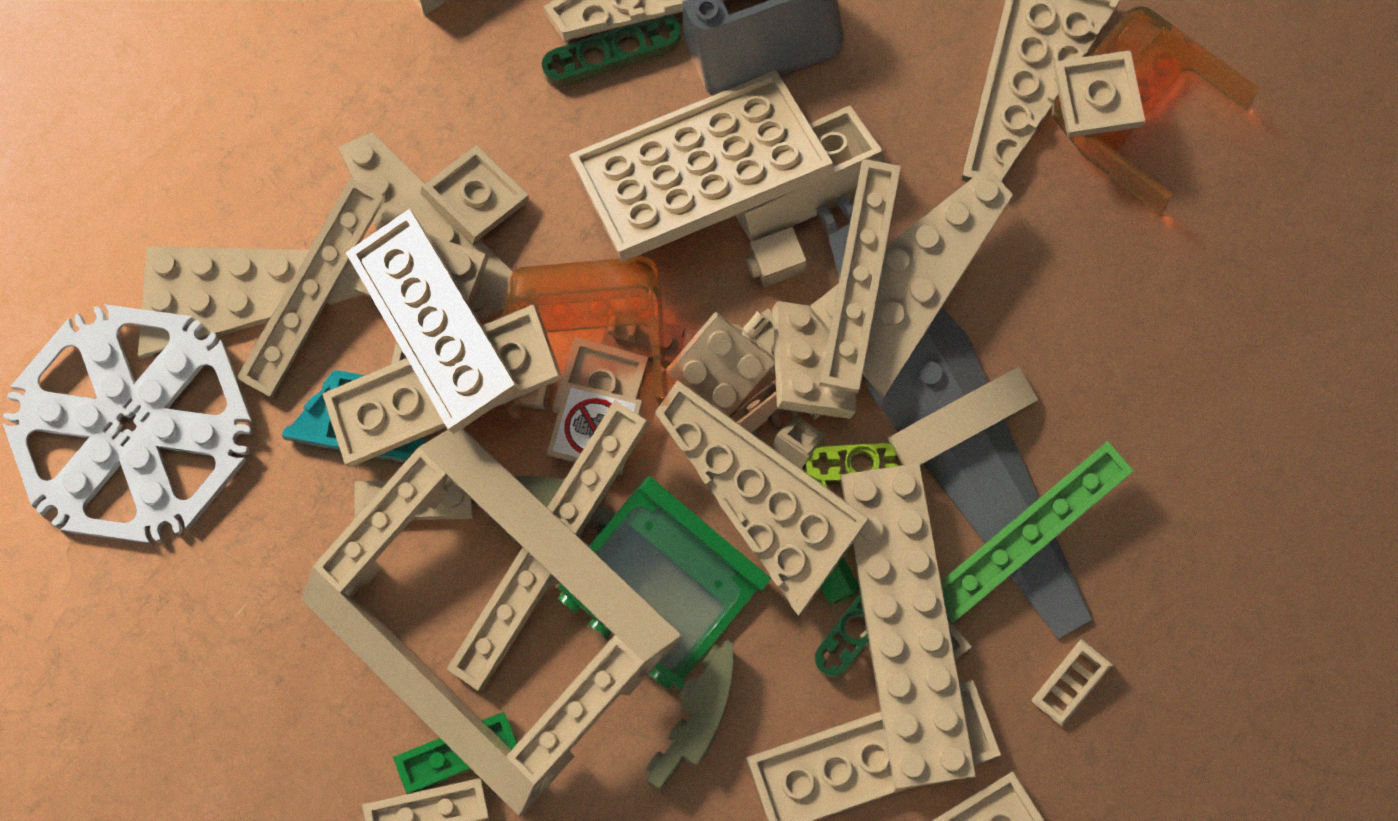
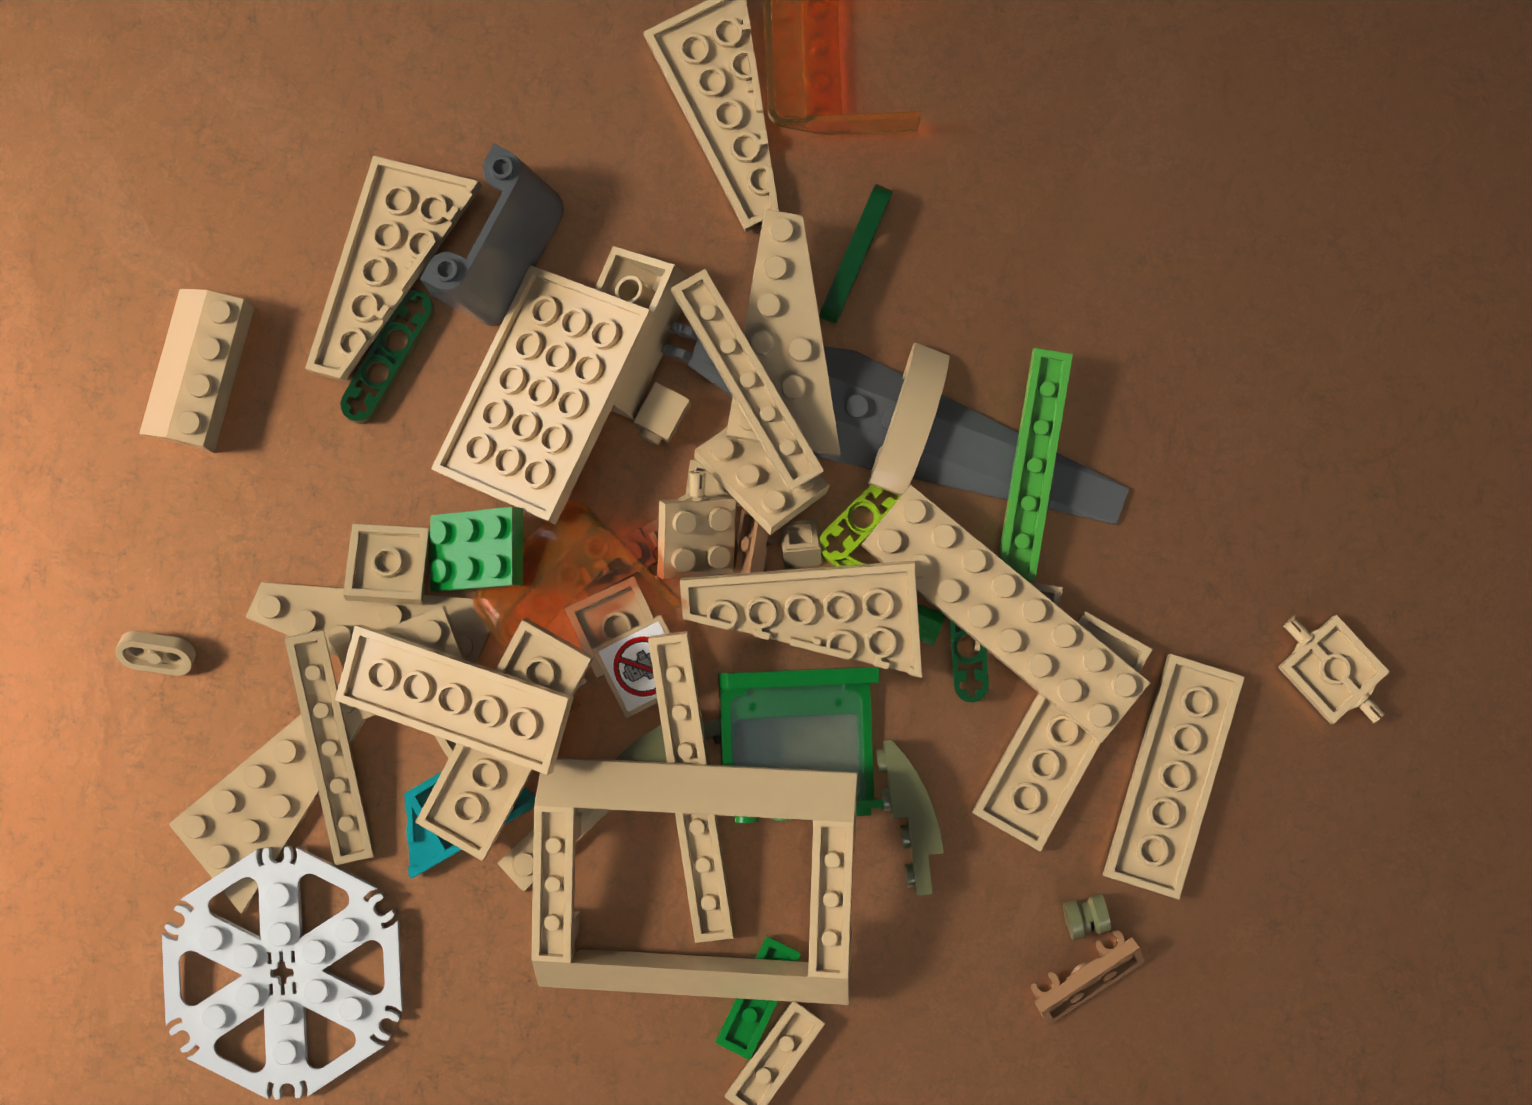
camera: 45 degrees left, 10 degrees up
tan slope [1031,638,1113,726] -> none
tan plate [1054,50,1145,138] -> none
none -> tan plate [115,631,196,676]
none -> plate [430,507,523,592]
none -> dark green beam [819,184,893,324]

